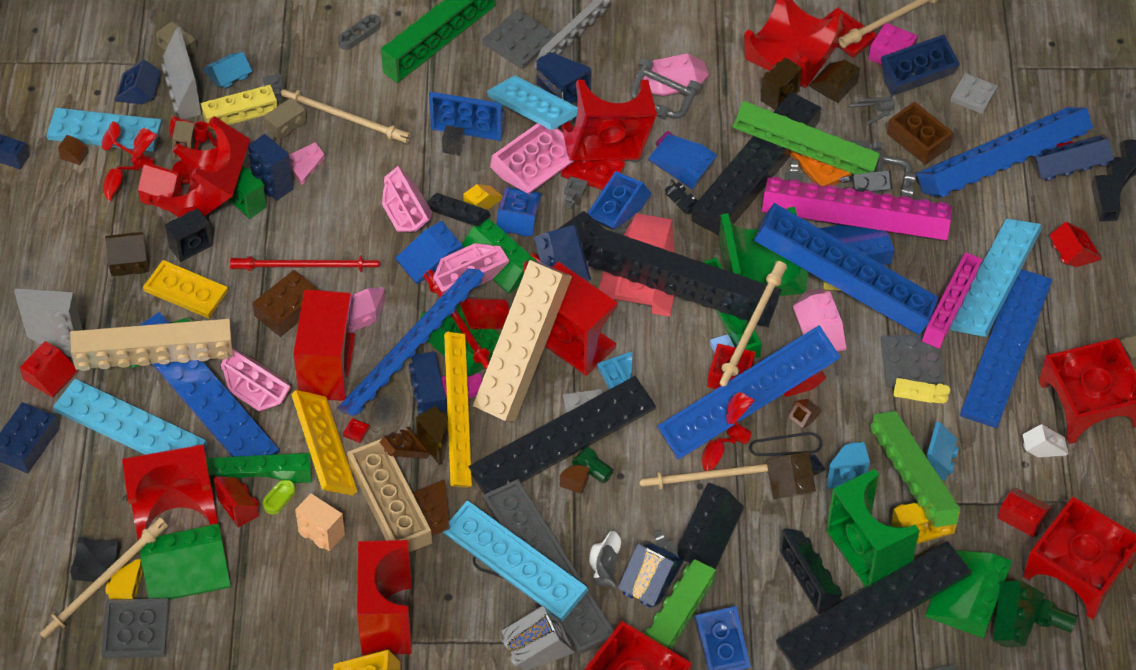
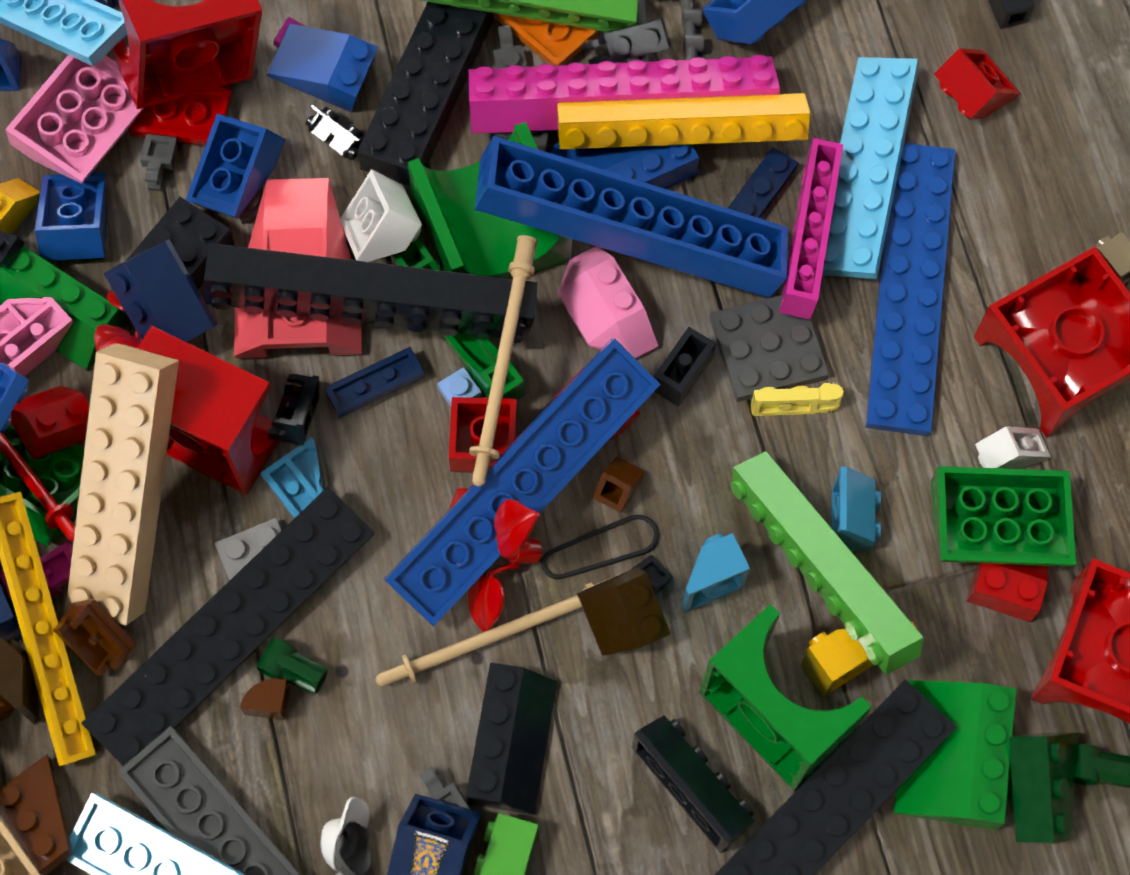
camera: 15 degrees left, 15 degrees up
none -> reddish brown hinge [53,599,137,676]
none -> black hinge [268,374,320,445]
none -> dark blue plate [324,347,425,418]
none -> white slope [340,169,422,262]
none -> yellow brick [557,93,810,149]
none -> black brick [654,327,716,407]
none -> dark blue plate [728,147,798,218]
none -> green slope [931,466,1076,567]

